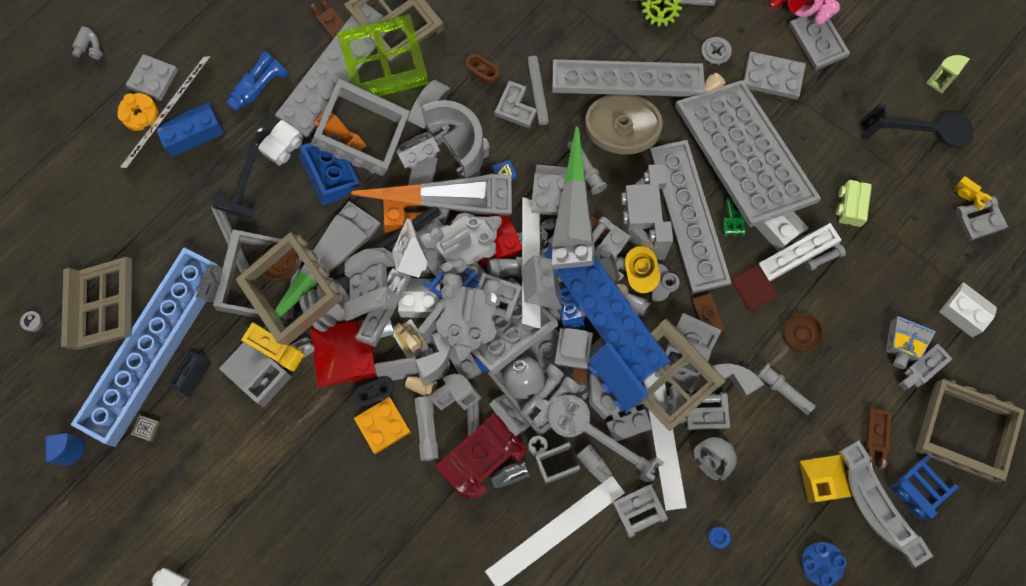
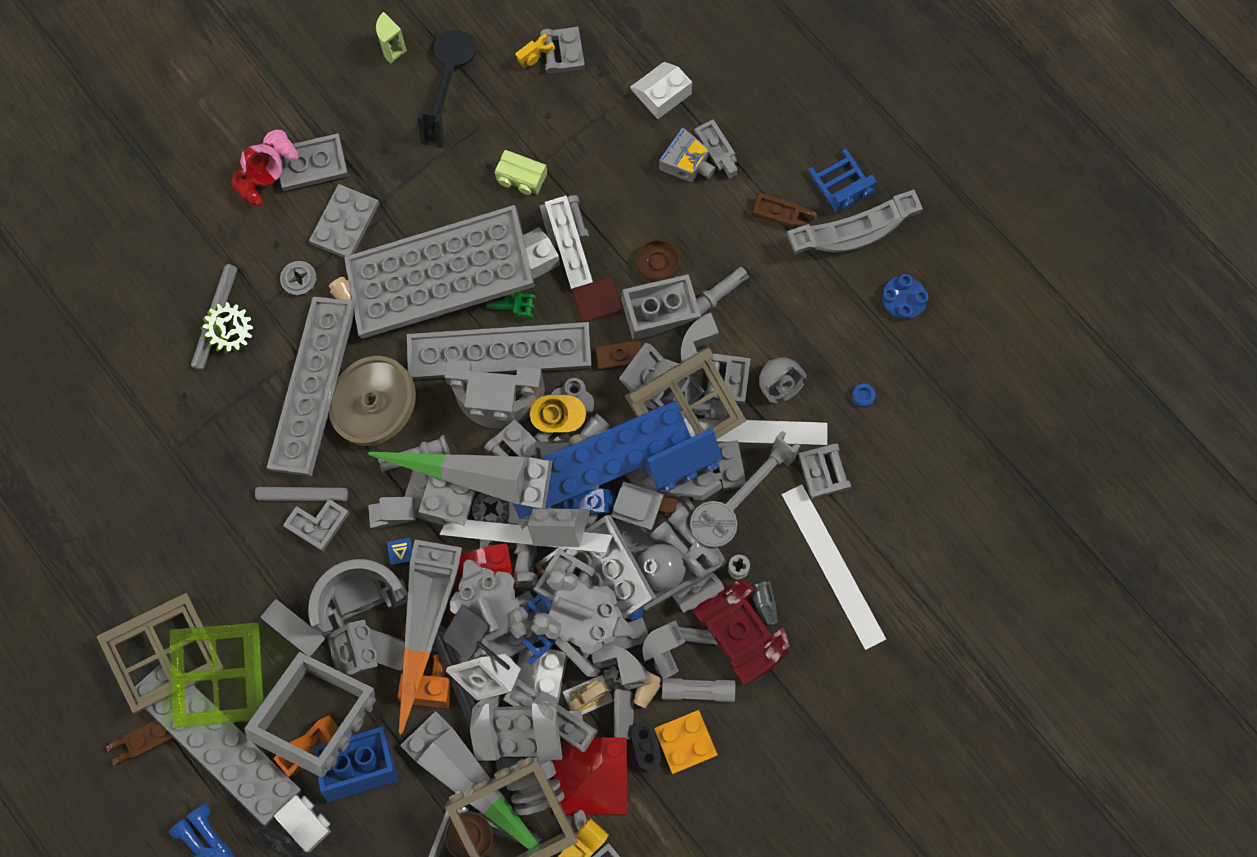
camera: 80 degrees left, 0 degrees up
reddish brown plate [466,54,500,84] -> none
light grey piece [535,443,580,485] -> none
light grey hinge [577,444,612,483] -> none
yellow slope [799,455,851,503] -> none
dark tan window [915,379,1025,483] -> none
none -> light grey slope [368,497,416,529]
none -> black piece [442,604,510,670]
none -> light grey slope [621,274,701,341]

